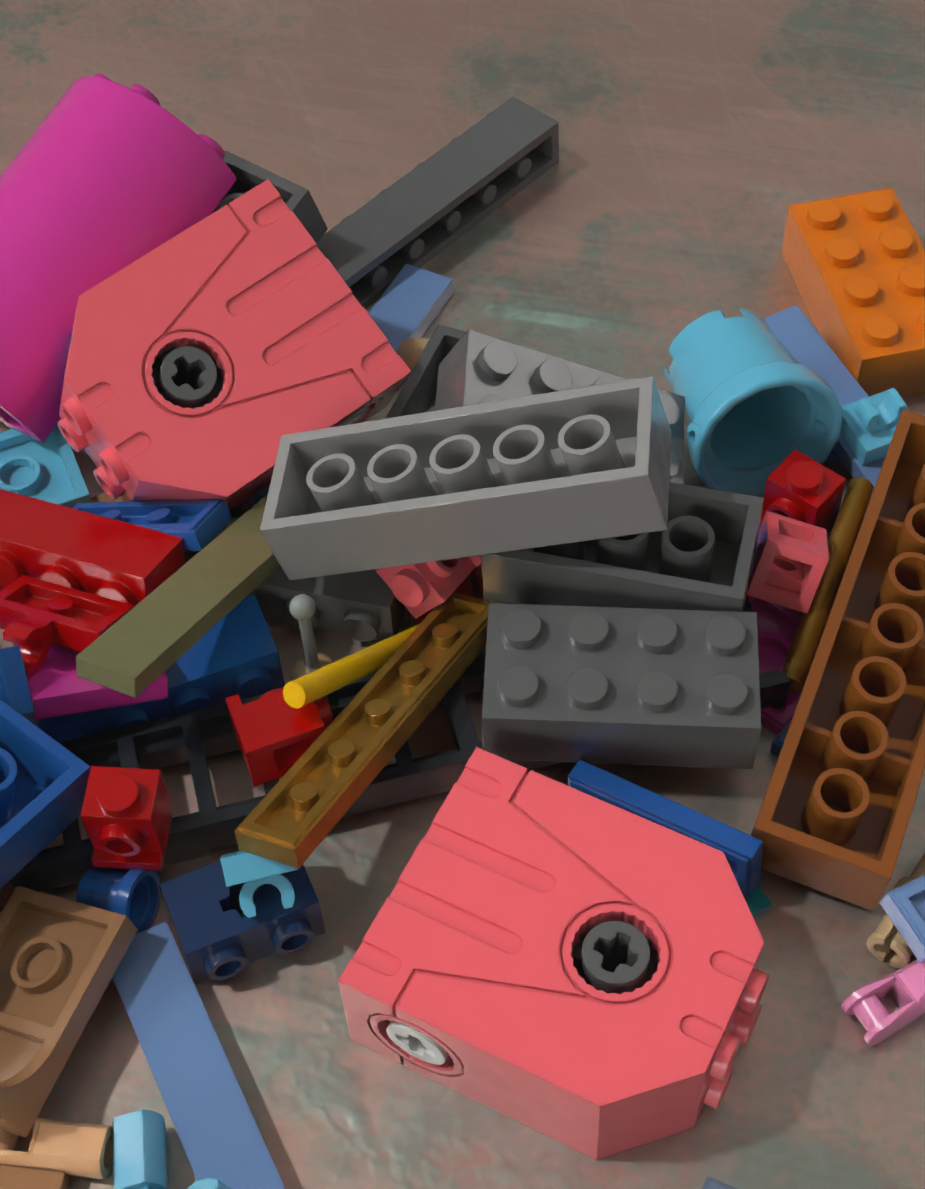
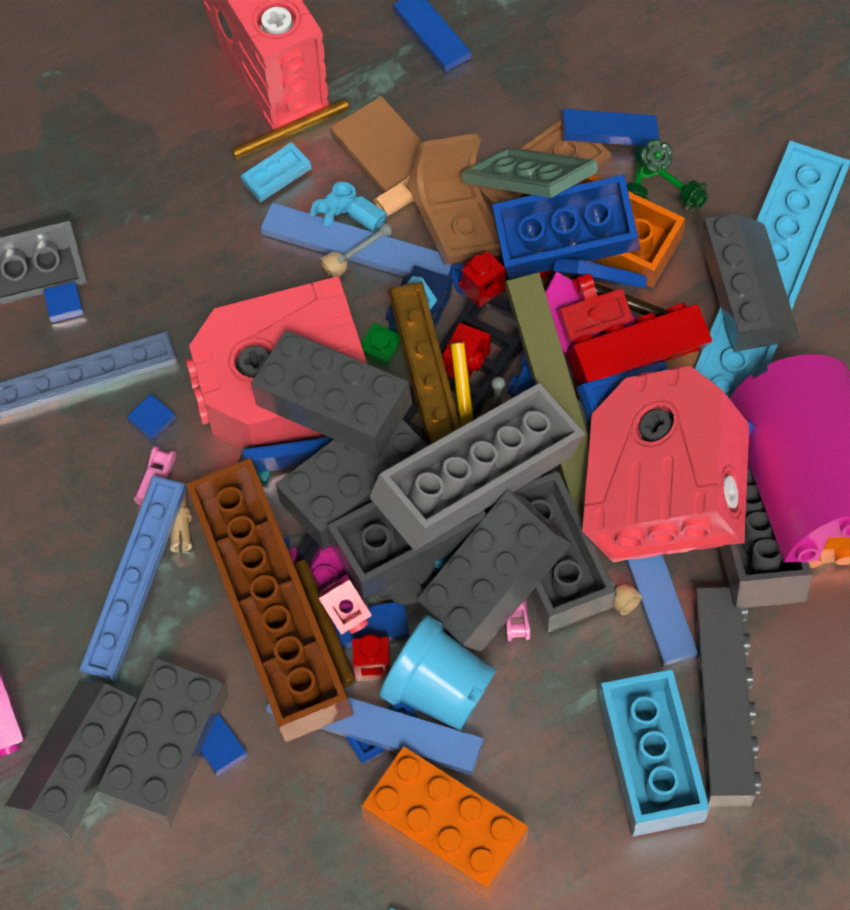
camera: 135 degrees right, 10 degrees up
medium azure tile [840,388,908,466] -> none
none -> blue tile [127,394,176,442]
none -> dark grey brick [251,330,412,459]
none -> hinge [319,223,392,278]
none -> green plate [361,323,401,368]
none -> medium azure brick [599,669,710,836]

